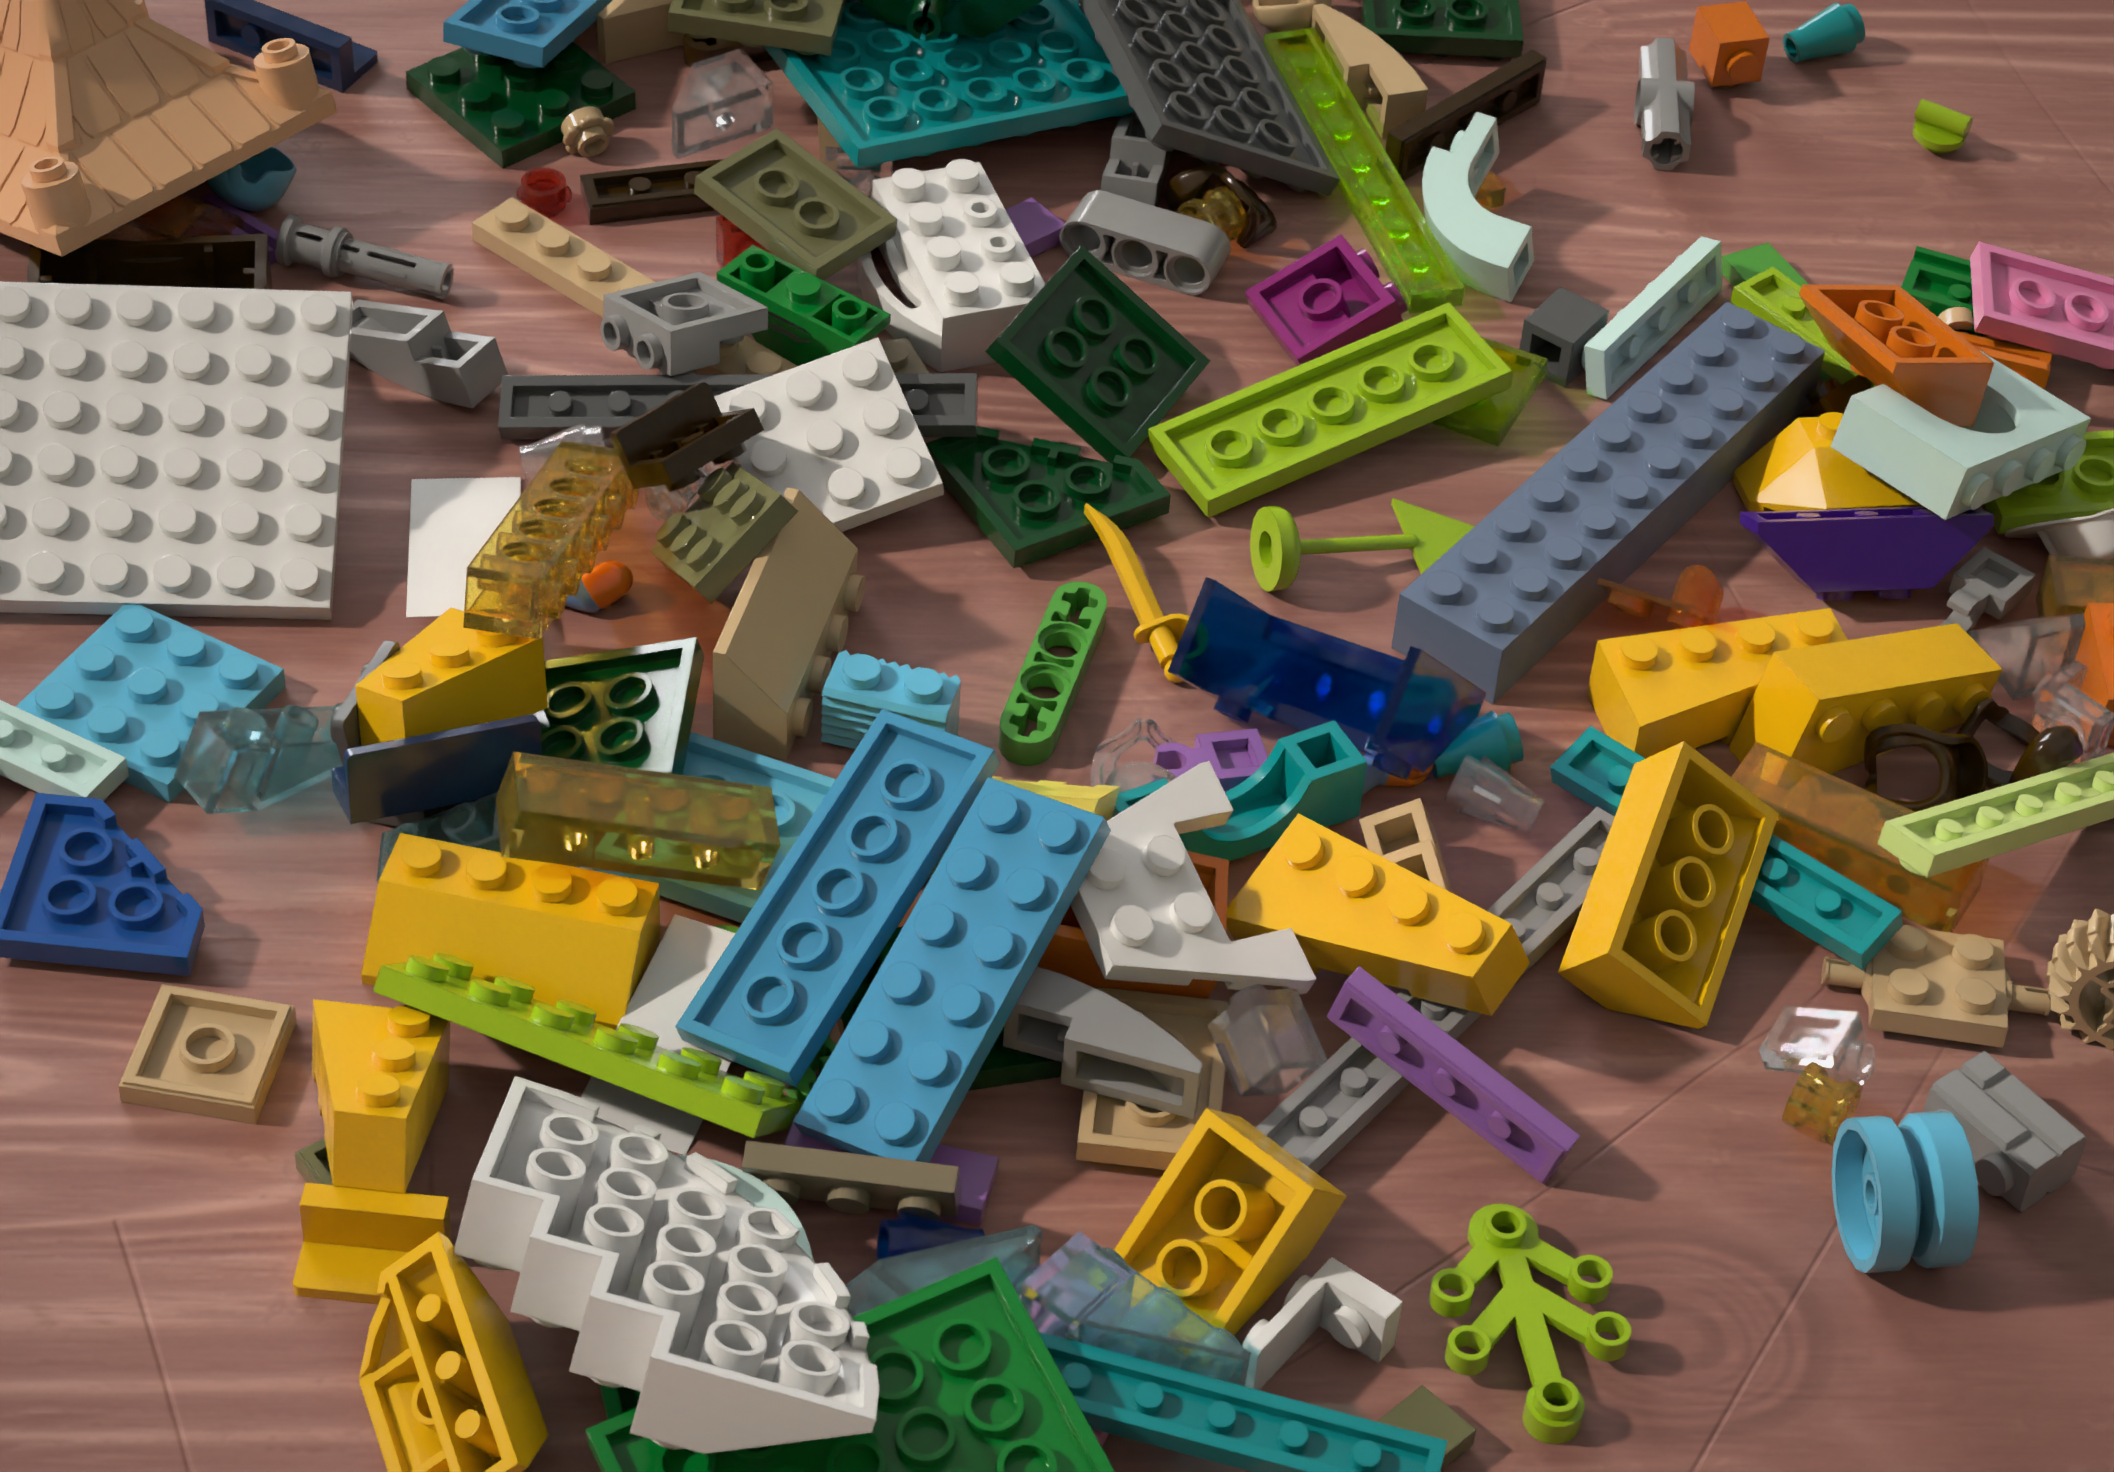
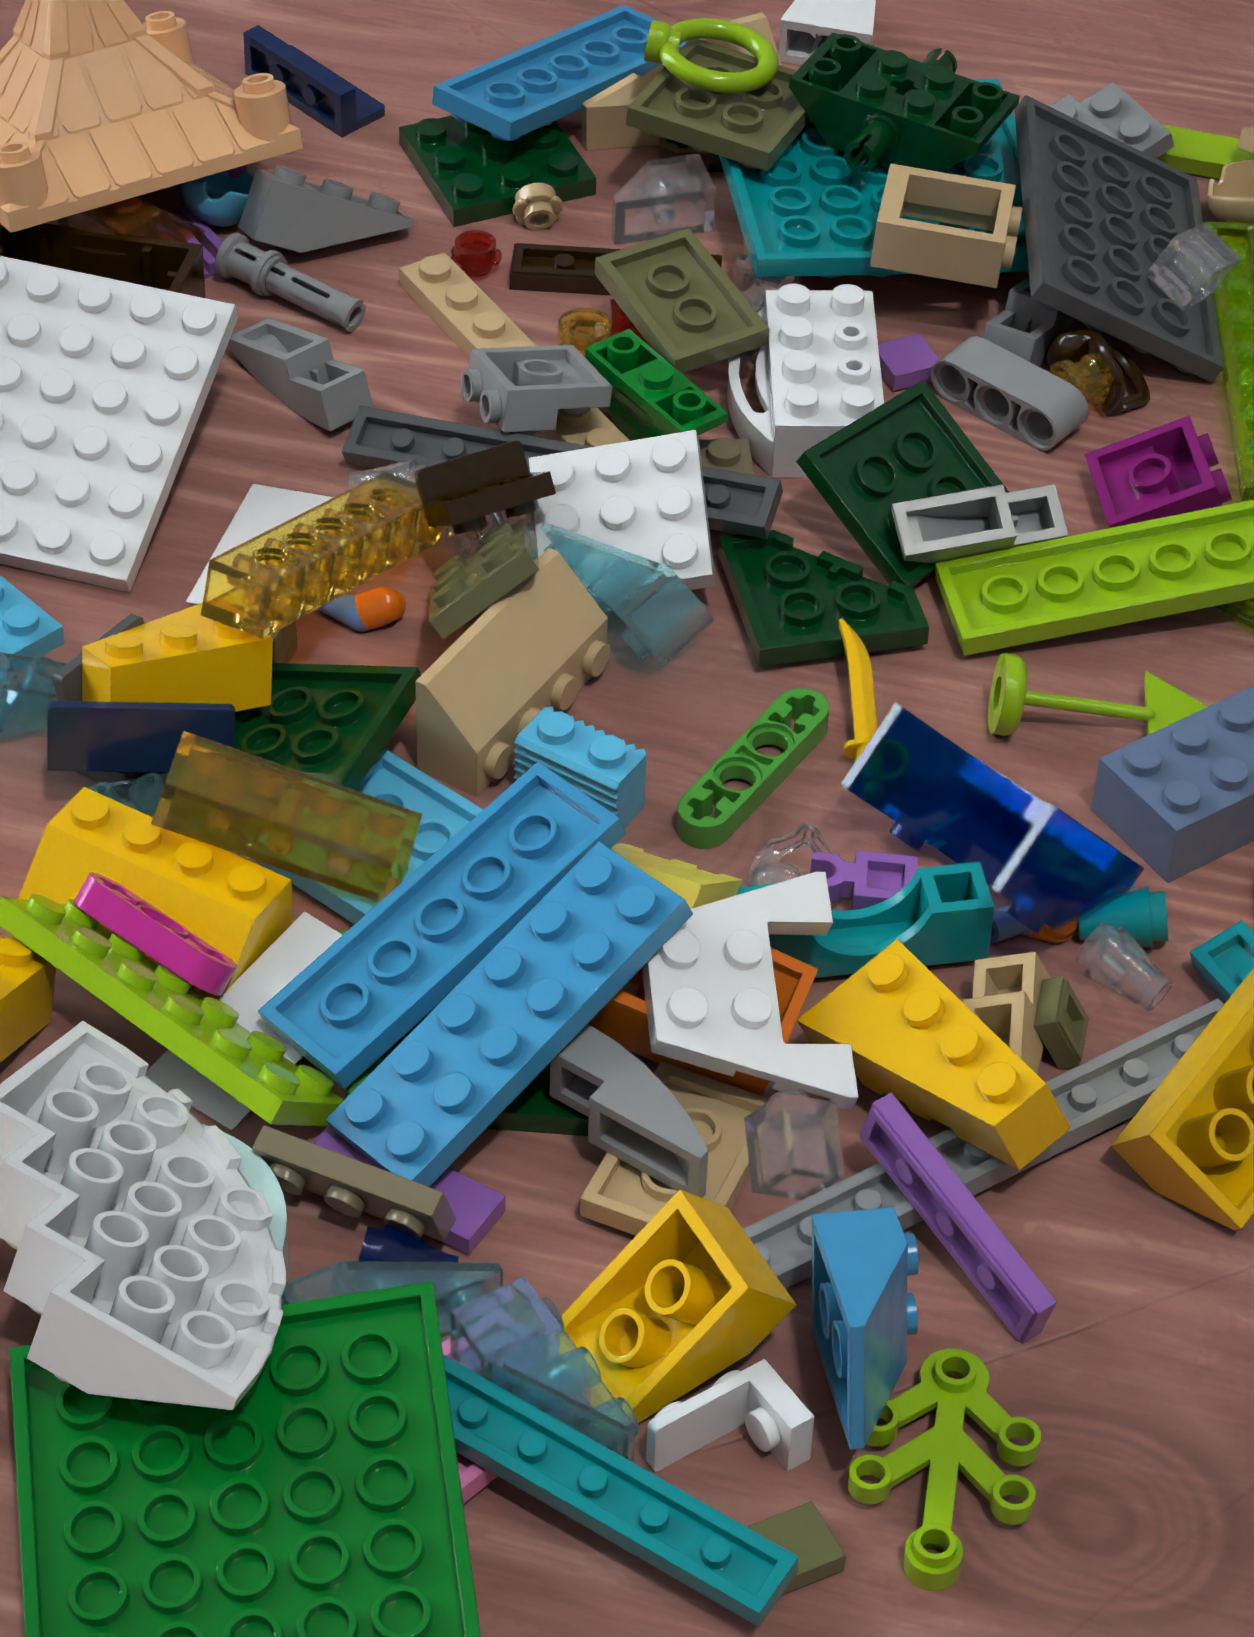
camera: 20 degrees right, 0 degrees up
none -> dark pink beam [74,872,237,996]
none -> light grey slope [238,165,414,253]
none -> clear light blue slope [540,523,714,666]
none -> clear yellow wheel [558,308,611,357]
none -> dark azure slope [812,1207,919,1450]
none -> tan window [870,163,1023,288]
none -> light grey slope [891,484,1069,563]
none -> olive tile [1034,976,1089,1069]
none -> clear brick [1145,223,1241,311]

